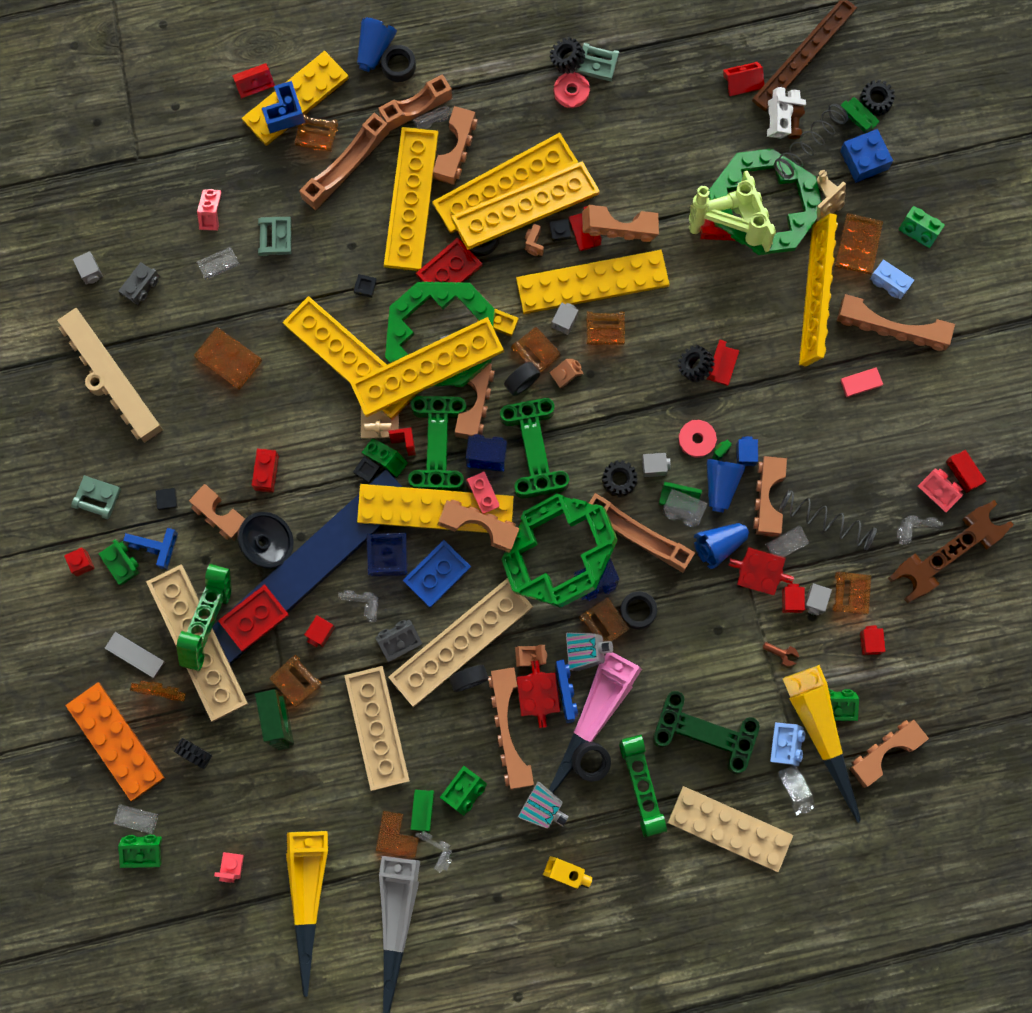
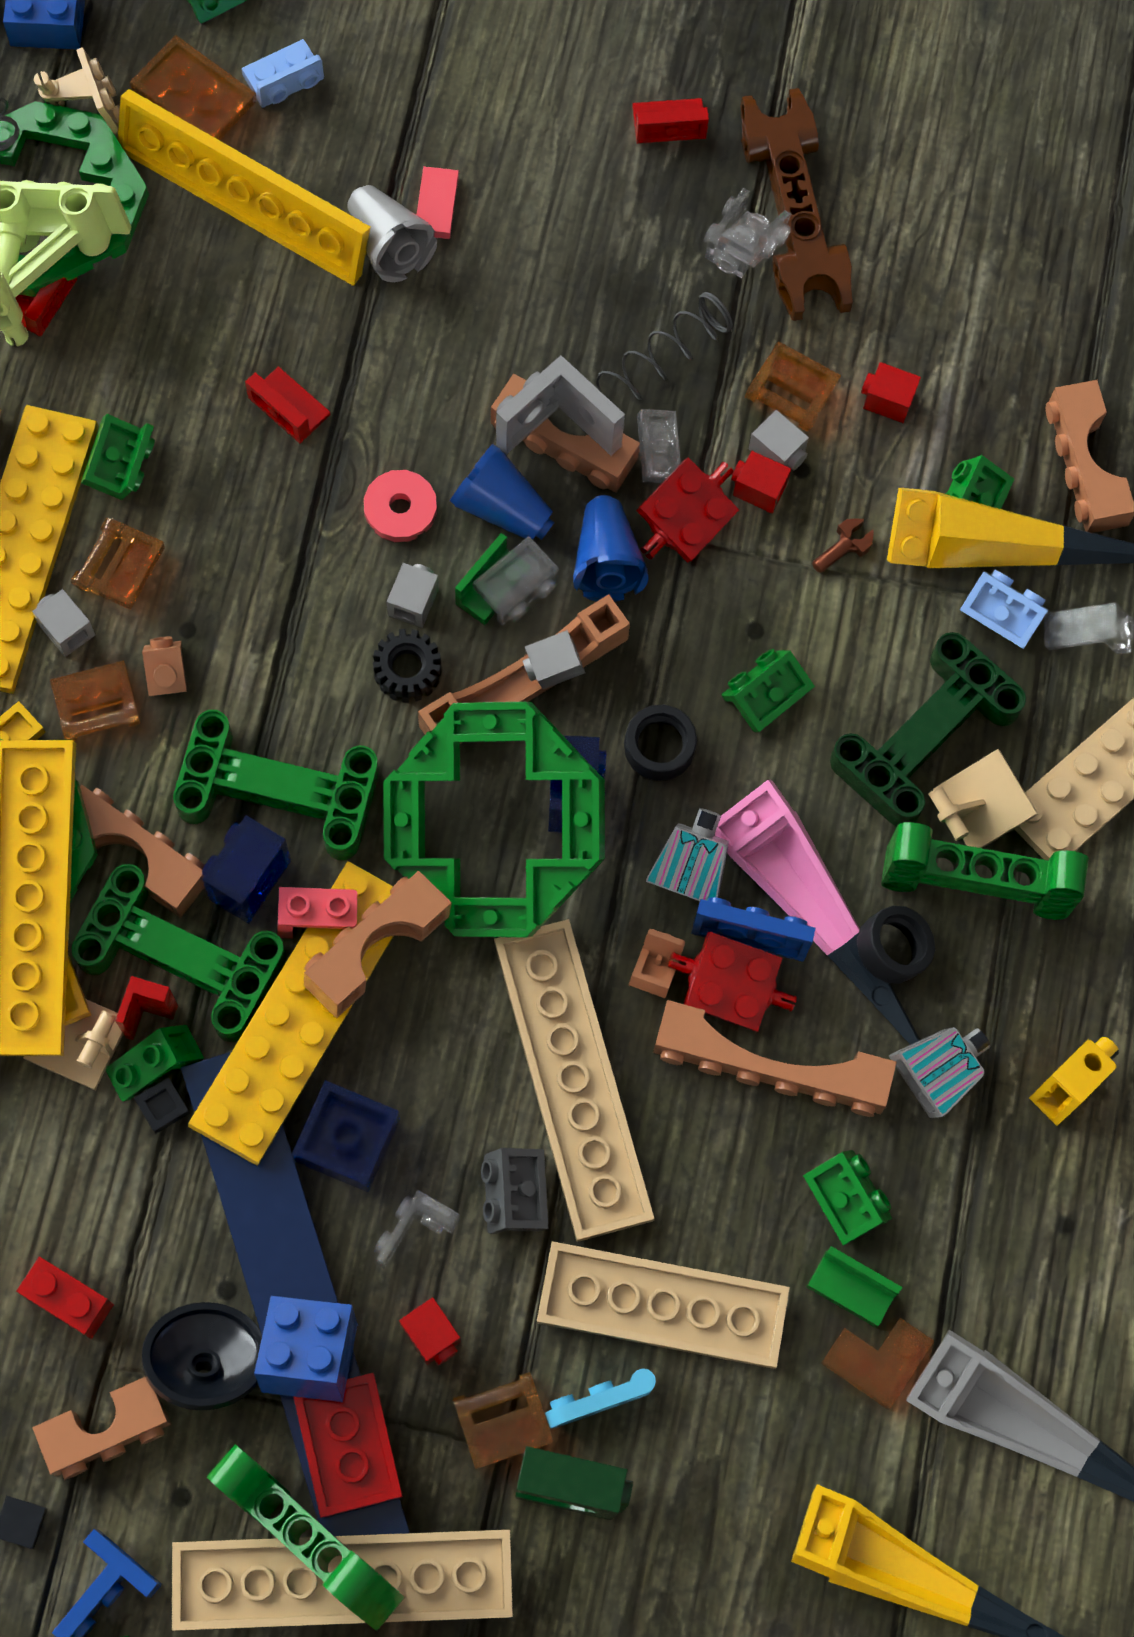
camera: 70 degrees left, 5 degrees down
blue plate [403,540,471,608] -> none
clear bracket [415,831,453,873] -> none
black tyre [449,665,489,692] -> none
black tyre [504,362,540,396] -> none
clear orange plate [579,597,630,642] -> none
black tyre [678,345,715,382] -> none
green tile [712,440,732,461] -> none
blue brick [736,437,758,466] -> none
nougat arch [837,294,955,351] -> none
coral bracket [918,468,963,512] -> none
none -> green bracket [81,414,155,500]
none -> blue brick [254,1296,358,1402]
none -> light grey cone [347,185,437,282]
none -> light grey bracket [496,355,625,456]
none -> light grey brick [523,630,585,689]
none -> medium azure plate [545,1369,656,1429]
none -> clear bracket [716,210,791,268]
none -> green bracket [721,649,815,732]
none -> tan plate [928,749,1038,848]

